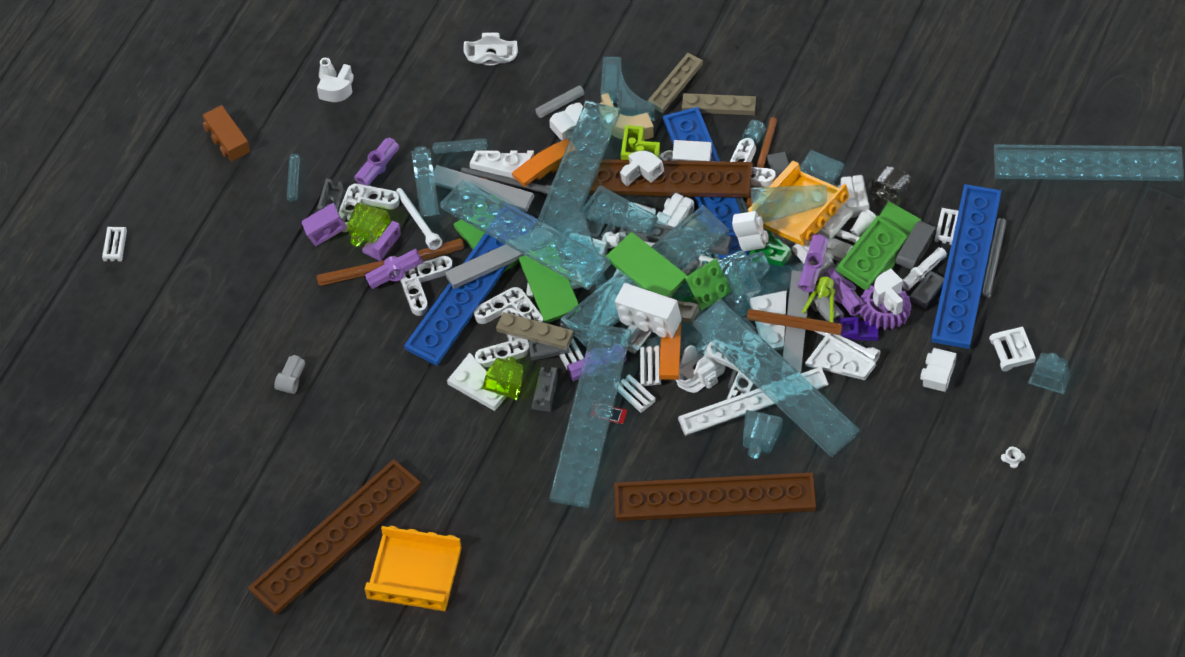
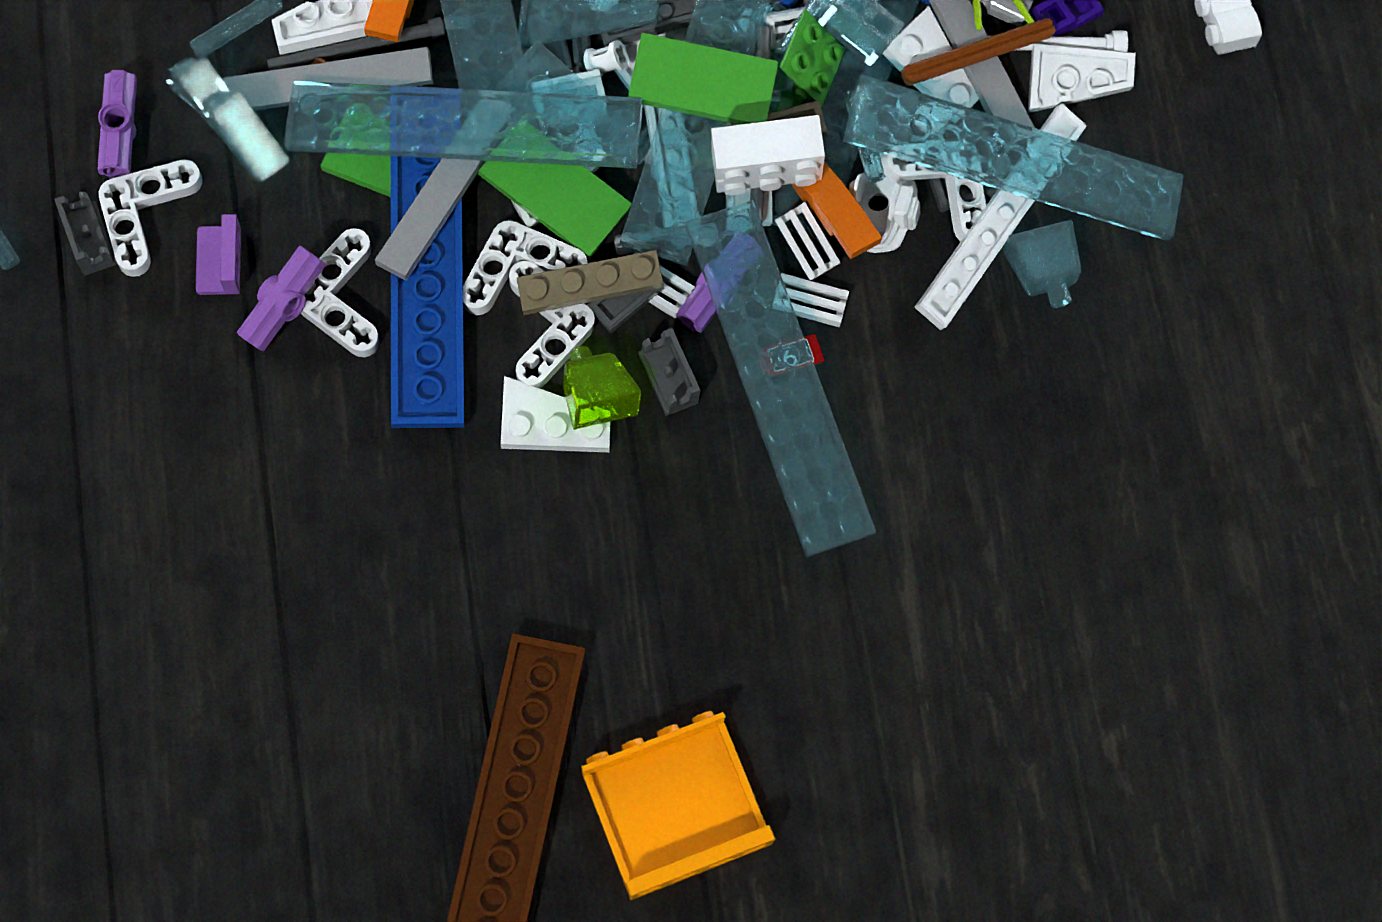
camera: 45 degrees left, 15 degrees up
light grey piece [274,355,305,394] -> none
medium lavender panel [302,203,347,247] -> none
dark orange axle [317,260,385,286] -> none
clear neon green torso [347,202,391,247] -> none
white piece [396,188,442,250] -> none
dark orange axle [418,238,464,261] -> none
reddish brown plate [614,472,816,521] -> none

